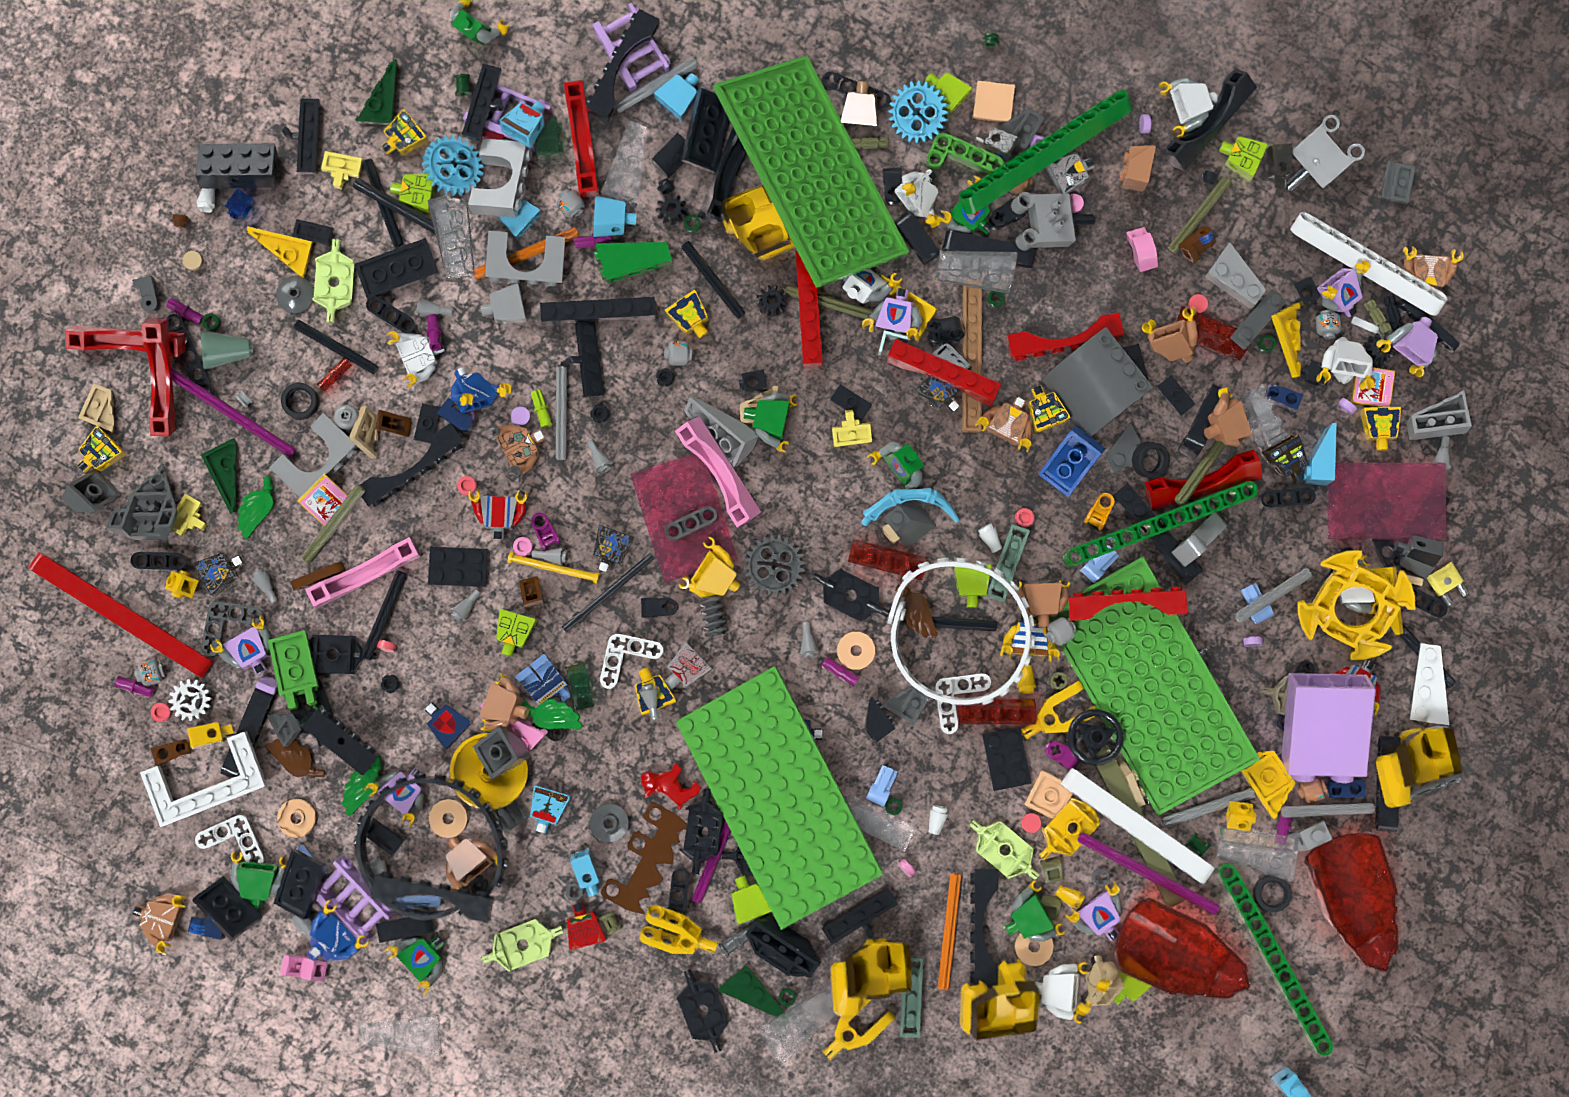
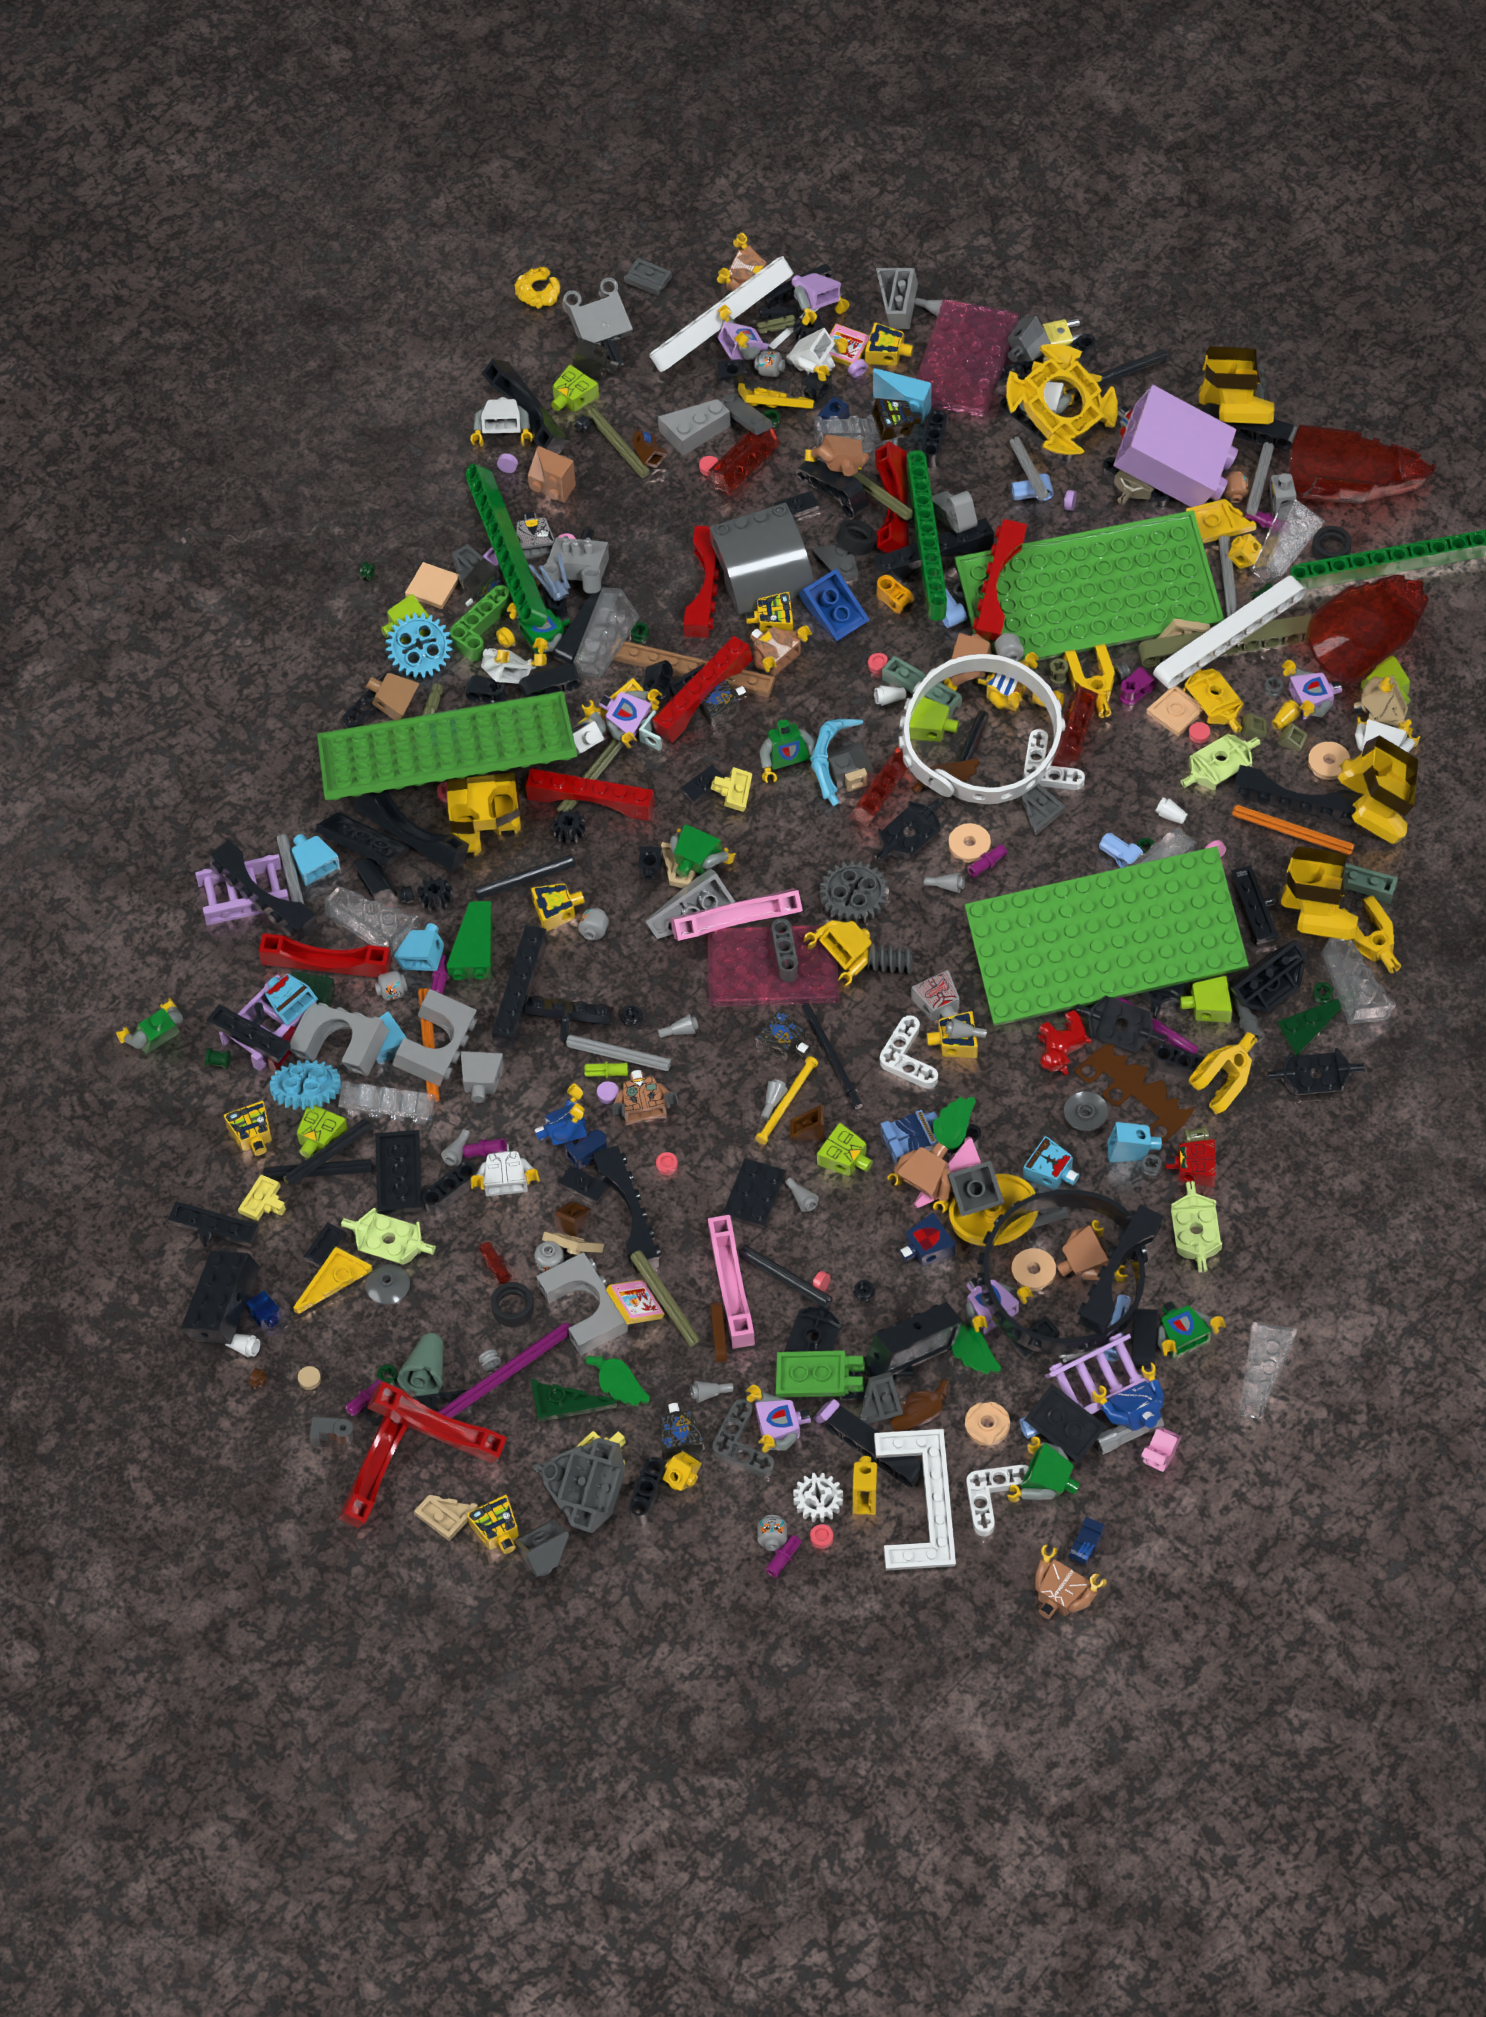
camera: 70 degrees left, 25 degrees down
red beam [28,552,213,678] -> none
reddish brown leg [150,739,191,766] -> none
black plate [193,876,262,942] -> none
black axle [294,320,378,374] -> none
dark green wing [355,59,398,125] -> none
torso [468,488,529,540] -> none
bright pink tile [513,537,533,557] -> none
magenta piece [531,512,561,551] -> none
clear green slope [566,663,594,710] -> none
black piece [641,598,678,618] -> none
black plate [656,368,675,387] -> none
dark green bush [684,214,701,233] -> none
black slope [864,697,896,743] -> none
black plate [982,727,1032,791] -> none
green torso [1005,880,1065,942] -> none
black piece [1067,709,1124,766] -> none
magenta axle [1077,832,1220,915] -> none
bright pink brick [1126,227,1158,272] -> none
nougat torso [1142,306,1198,363] -> none
dark blue leg [1328,780,1366,798] -> none
white wing [1409,643,1449,725] -> none
none -> yellow tile [496,627,515,648]
none -> yellow piece [514,266,560,309]
none -> sand blue plant [528,553,571,601]

